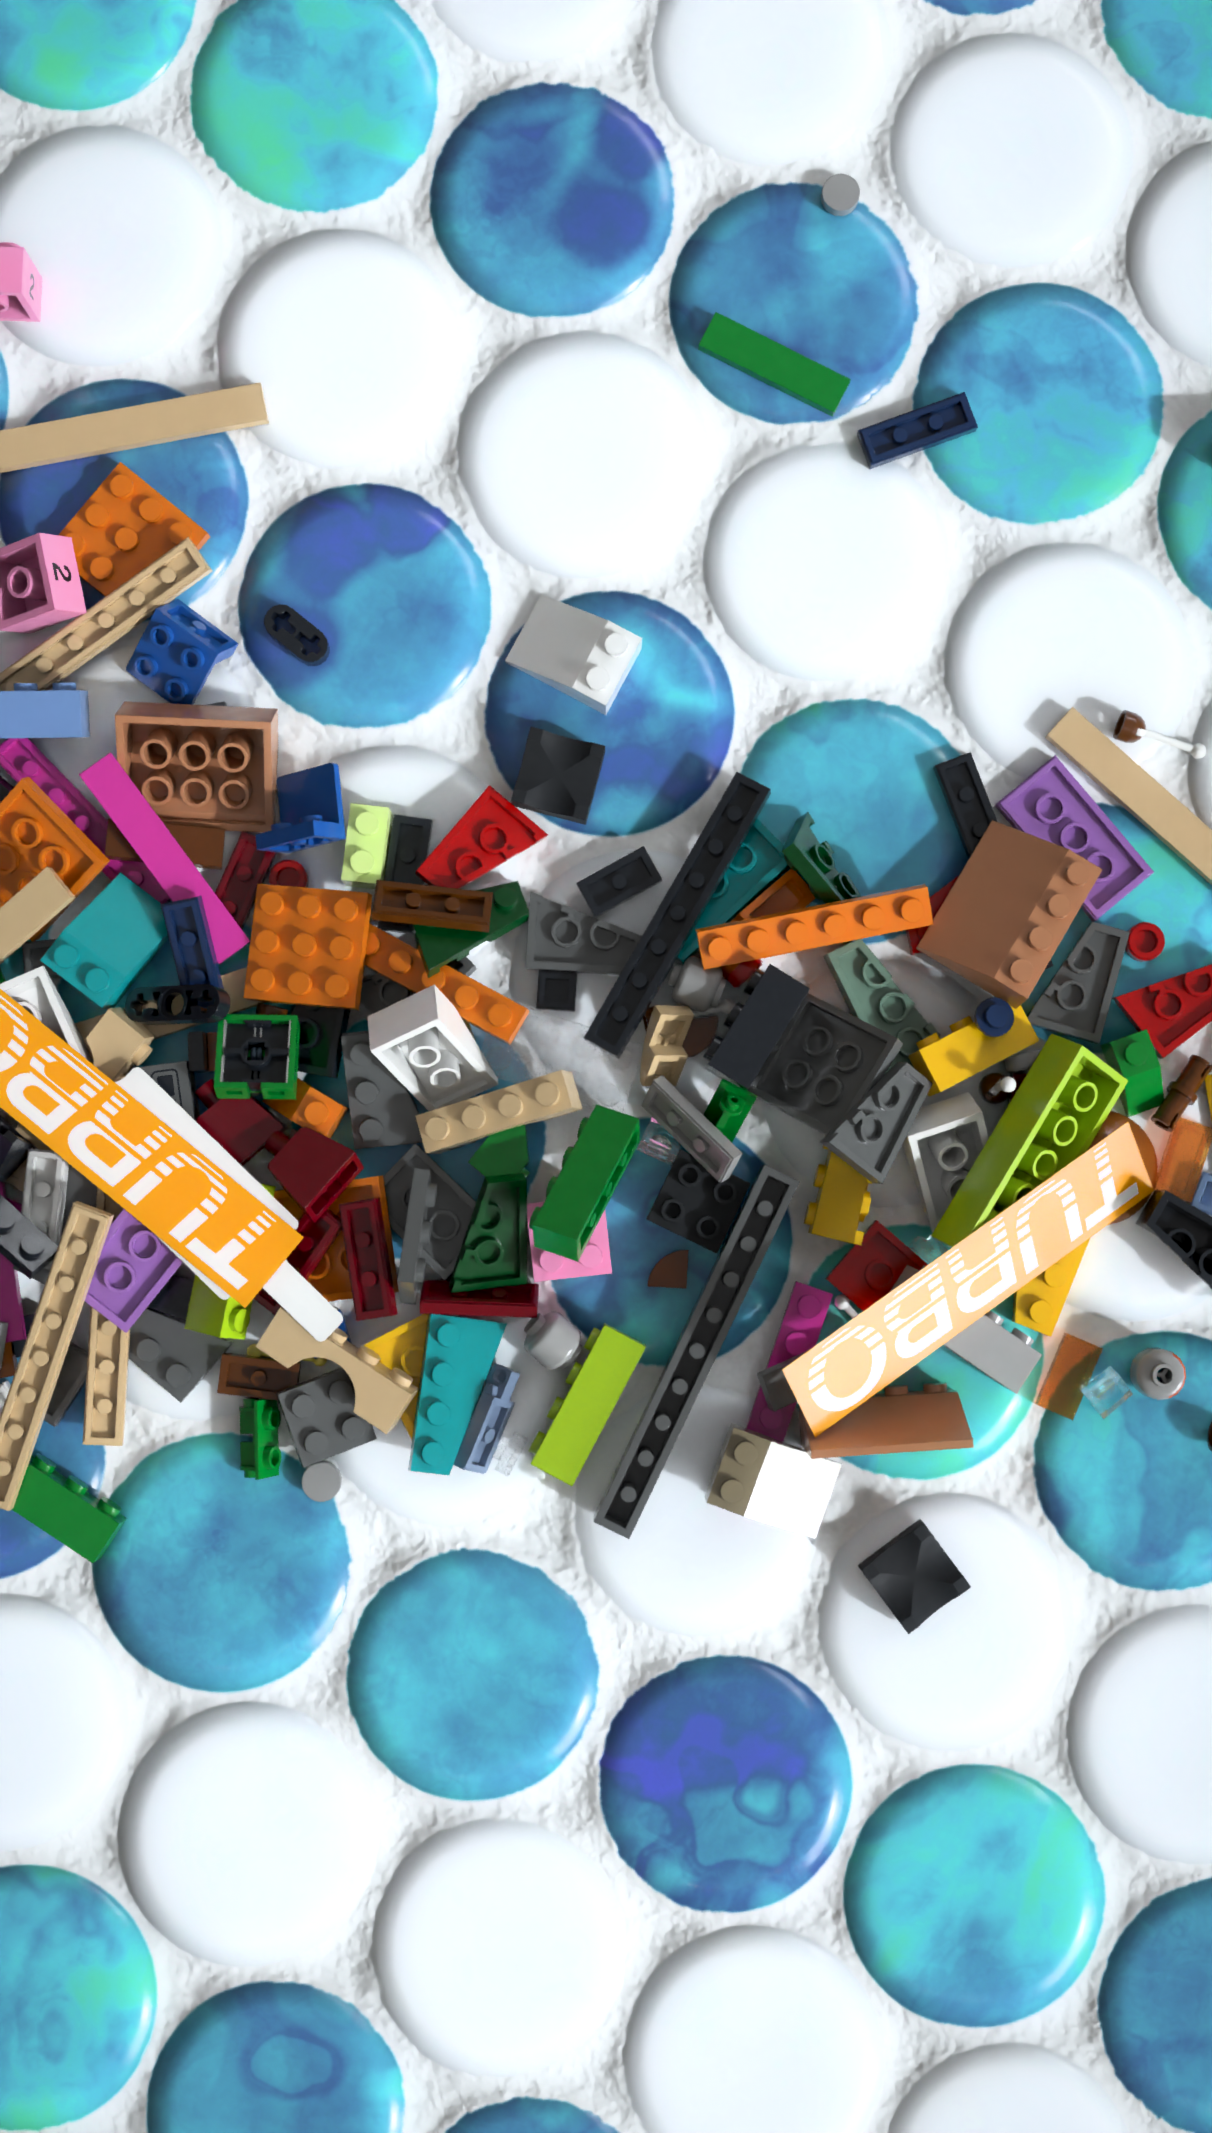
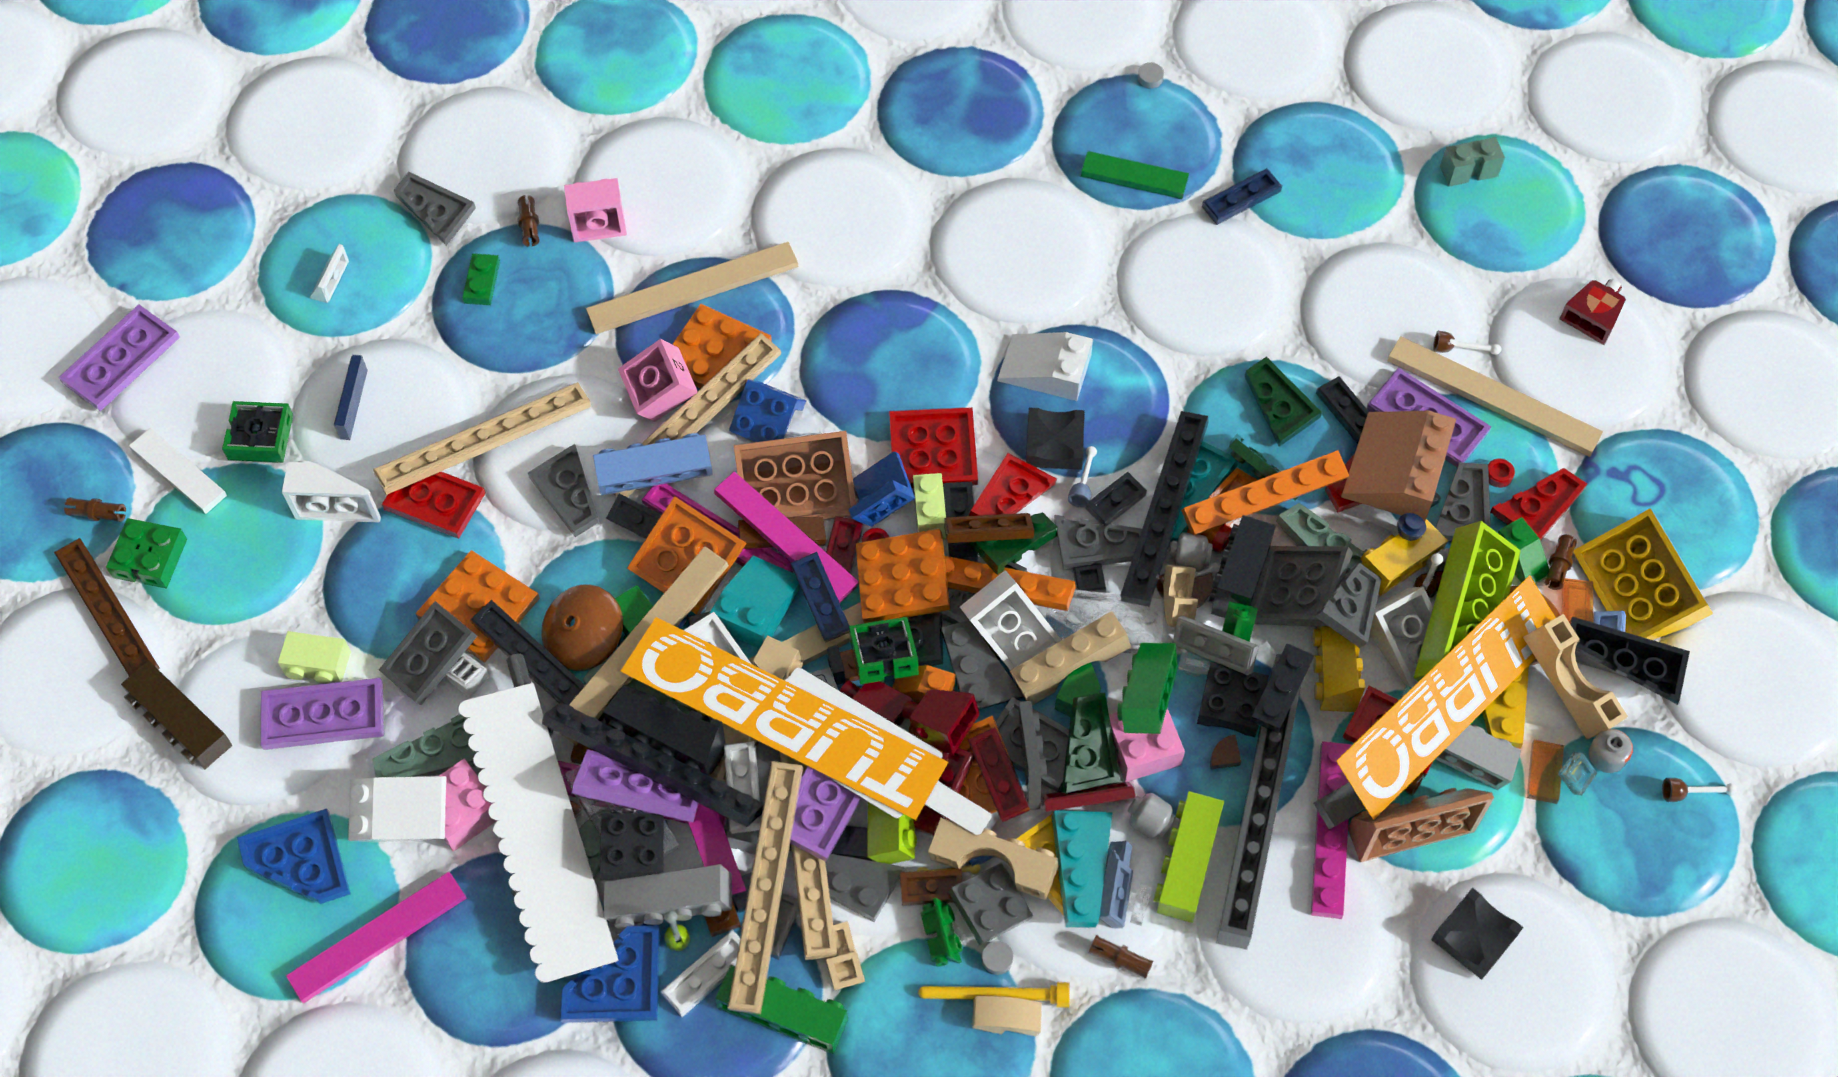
camera: 10 degrees left, 25 degrees down
black beam [125,984,231,1025] -> none
black beam [264,604,330,666] -> none
slope [704,1423,842,1538] -> none
none -> tan slope [825,921,865,990]
none -> red plate [889,407,978,488]
none -> yellow piece [918,982,1070,1008]
none -> tan slope [972,996,1042,1037]
none -> sand blue hinge [1068,446,1097,507]
none -> reddish brown pin [1088,935,1153,979]
none -> dark green wing [1245,356,1322,447]
none -> black plate [1251,643,1314,734]
none -> tan arch [1523,614,1628,739]

